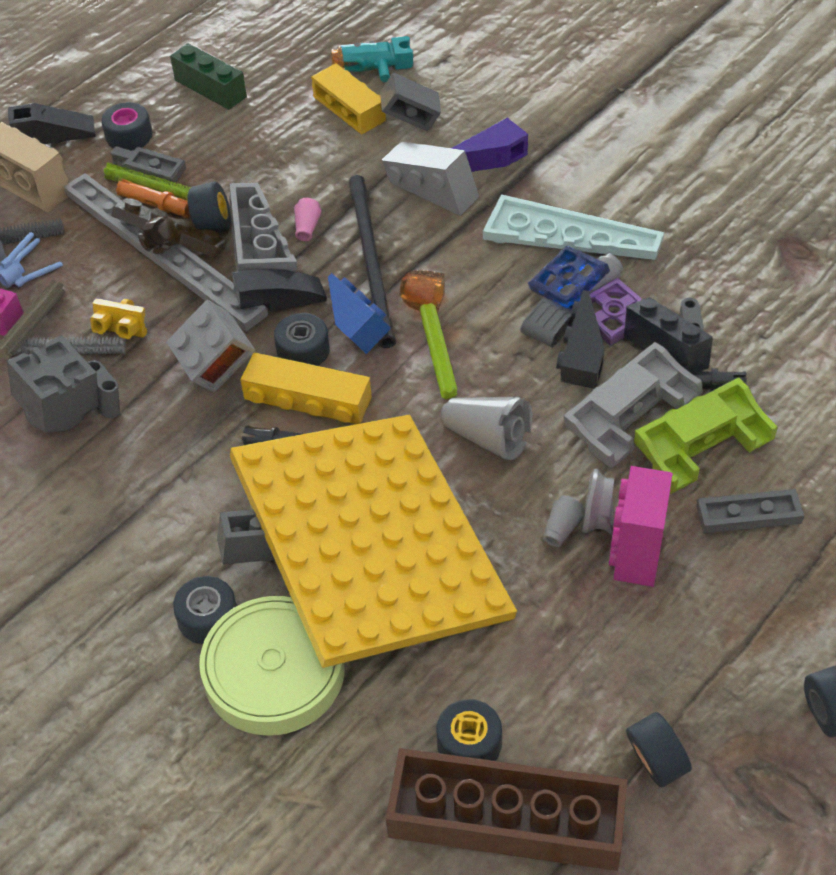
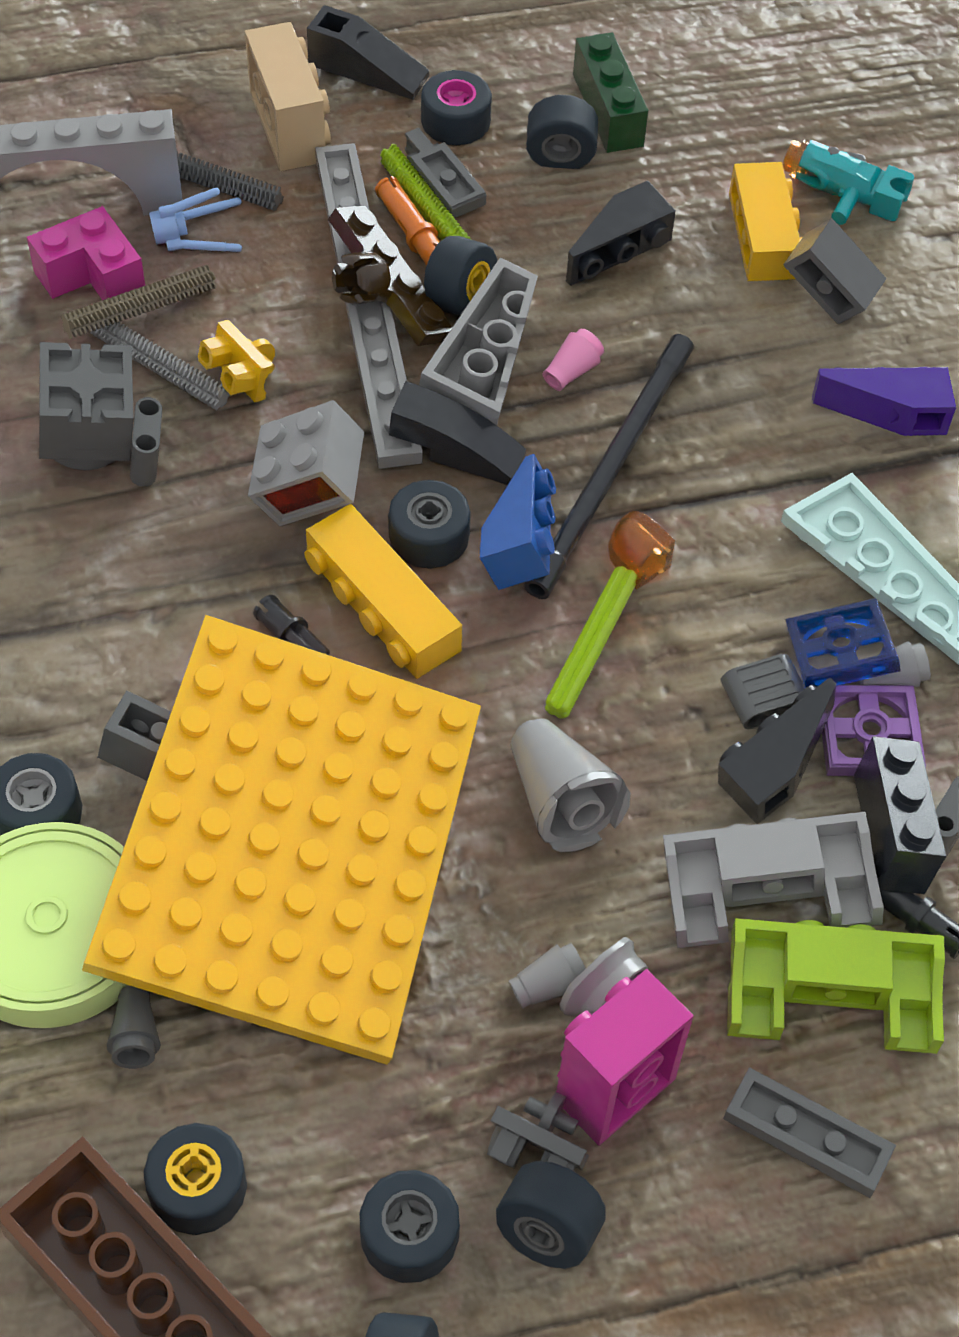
camera: 30 degrees right, 5 degrees up
light grey wedge [382,142,479,216] -> none
none -> dark grey cone [107,986,161,1069]
none -> black wheel [359,1170,460,1283]
none -> dark grey hips [487,1092,589,1171]
none -> black wheel [496,1161,606,1269]
none -> black wheel [526,95,598,169]
none -> black slope [566,180,676,286]

